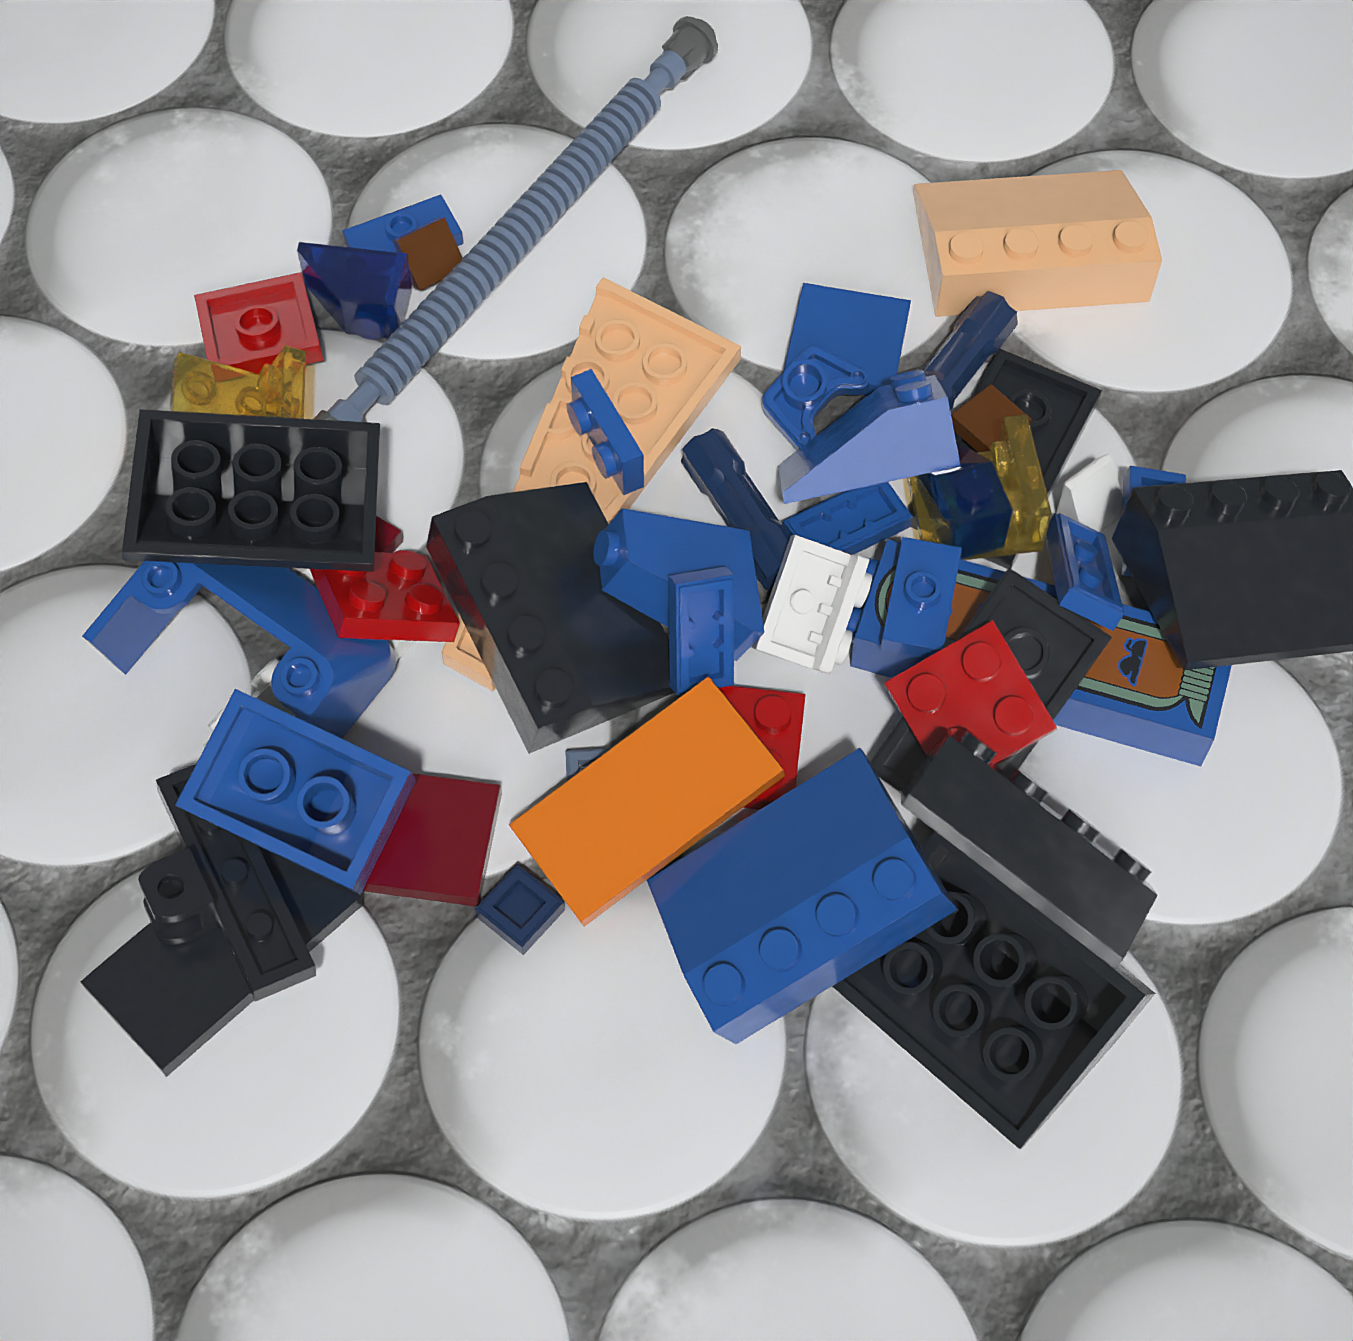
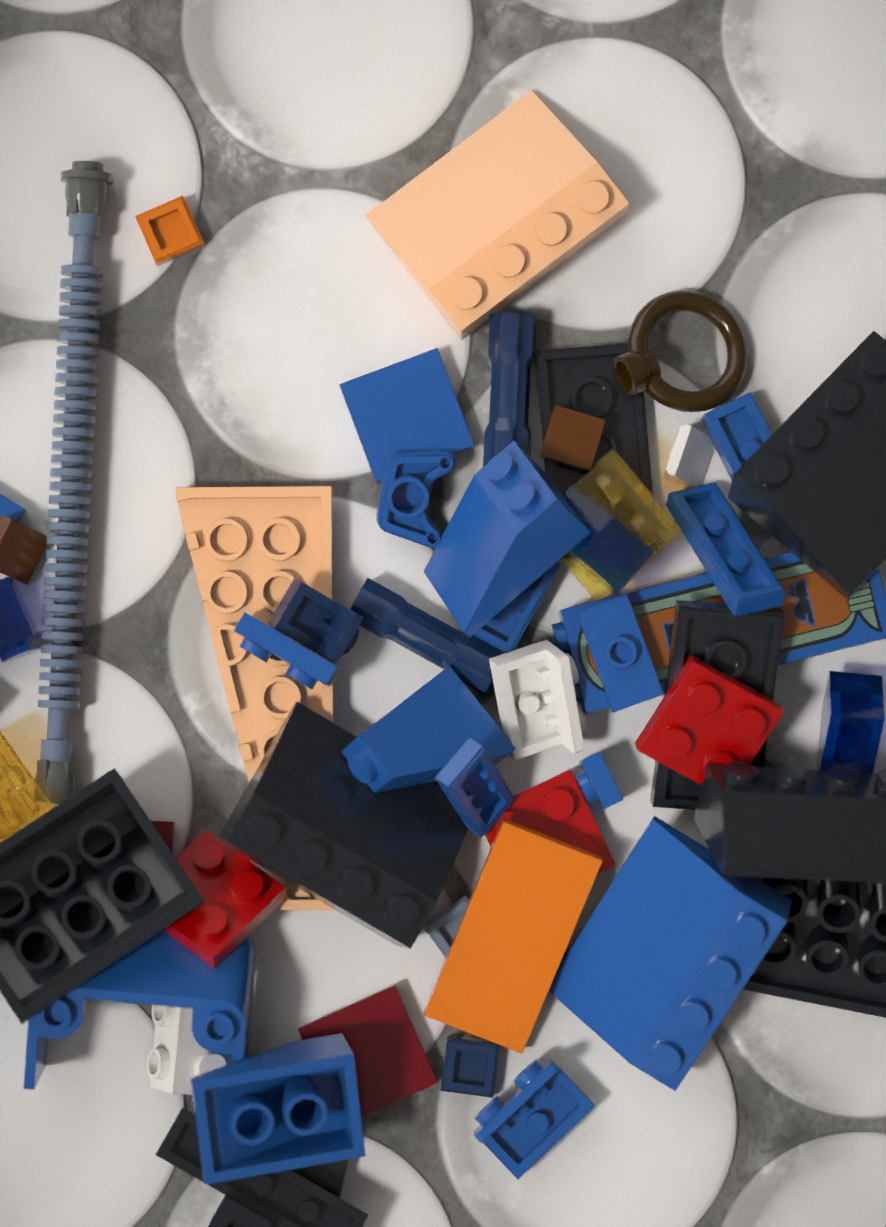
camera: 35 degrees left, 25 degrees up
none -> orange tile [135,195,205,267]
none -> dark blue bracket [268,578,363,663]
none -> blue bracket [473,1058,595,1180]
none -> blue plate [575,752,623,809]
none -> dark brown piece [614,290,748,412]
none -> clear blue slope [817,671,885,772]

